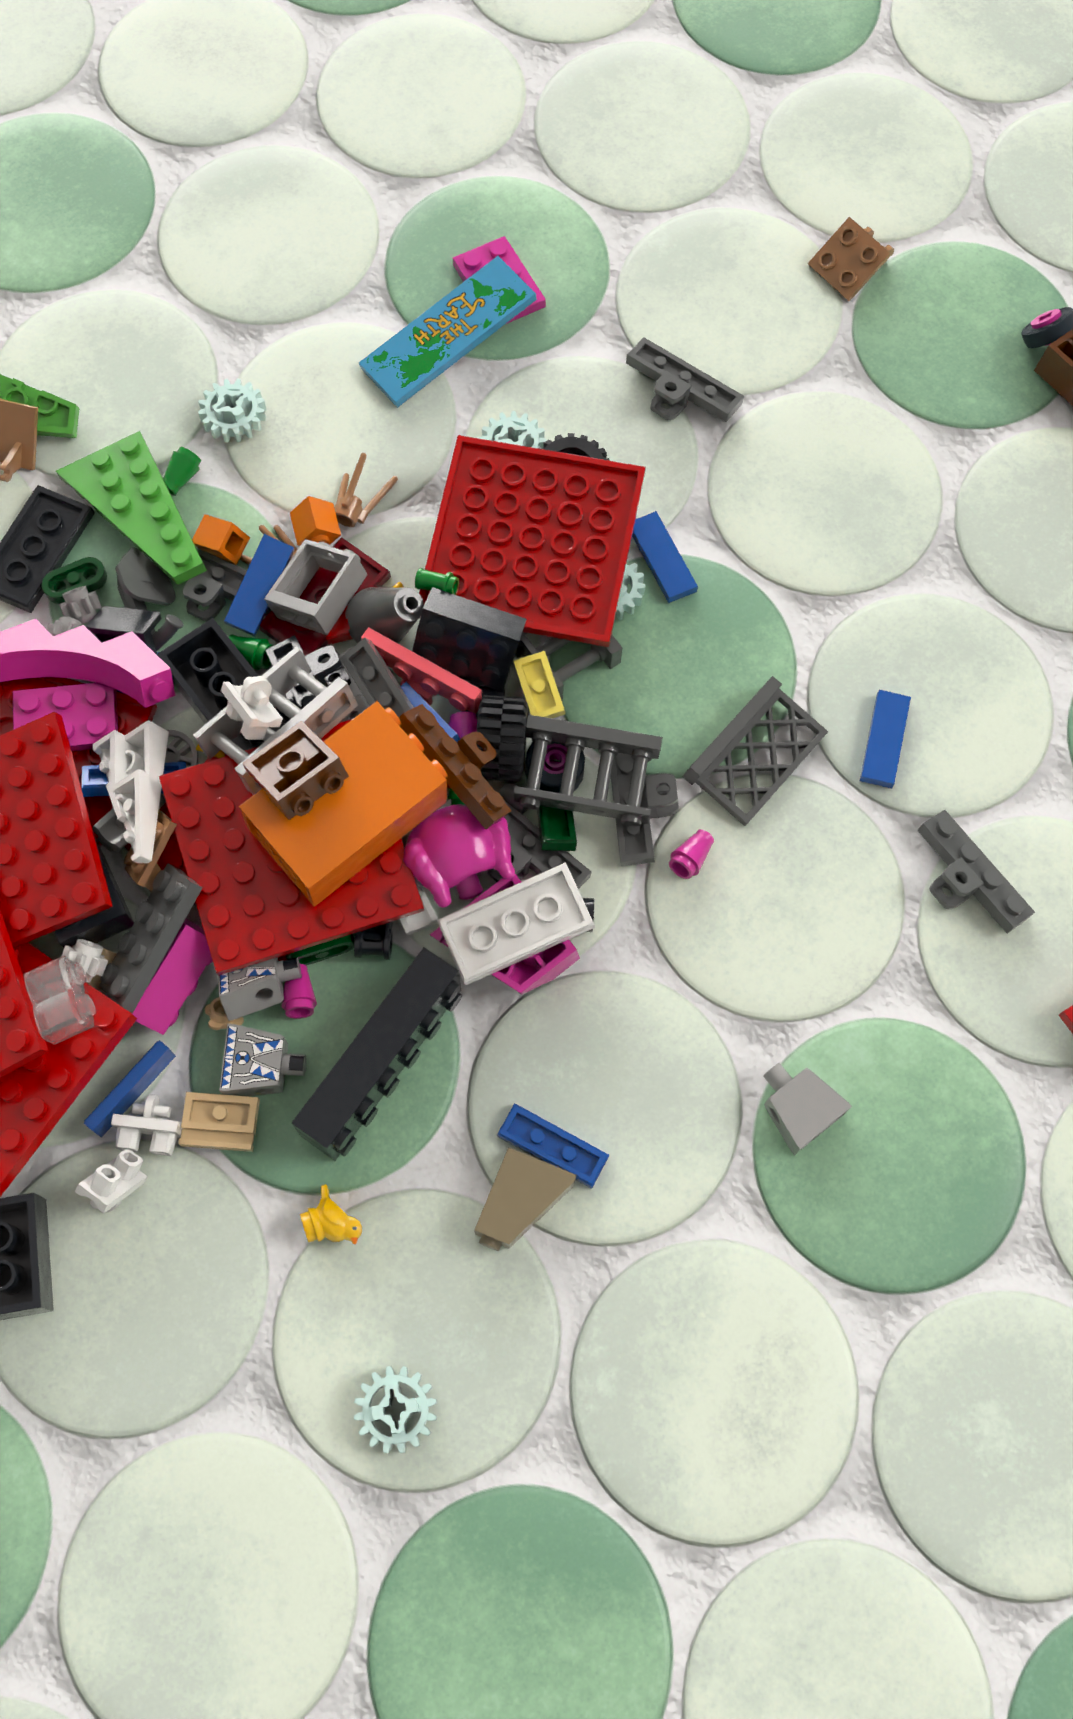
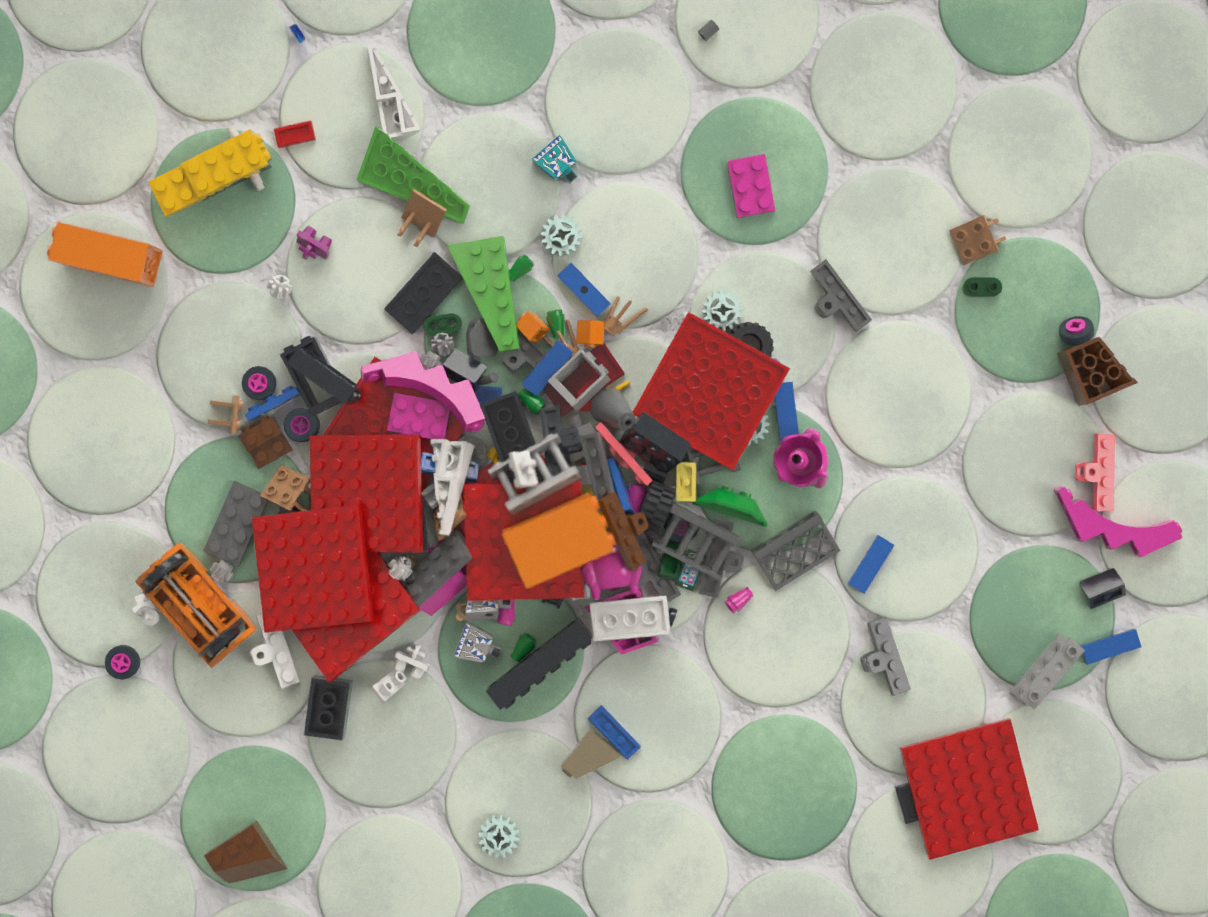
camera: 20 degrees right, 20 degrees up
clear brick [24,956,96,1045] -> none
blue tile [84,1040,176,1138] -> none
tan plate [178,1092,260,1152] -> none
reddish brown plate [242,720,349,820] -> none
yellow animal [300,1184,362,1245] -> none
dark azure tile [359,256,537,408] -> none
green pin [415,568,459,595] -> none
light grey torso [763,1063,852,1155] -> none
none -> green cone [510,633,537,662]
none -> torso [532,135,578,184]
none -> green cone [546,309,565,338]
none -> blue tile [557,263,611,317]
none -> tile [675,549,706,591]
none -> green wedge [692,485,767,527]
none -> dark grey hinge [698,20,720,41]
none -> dark pink piece [773,428,829,489]
none -> dark green plate [962,277,1002,297]

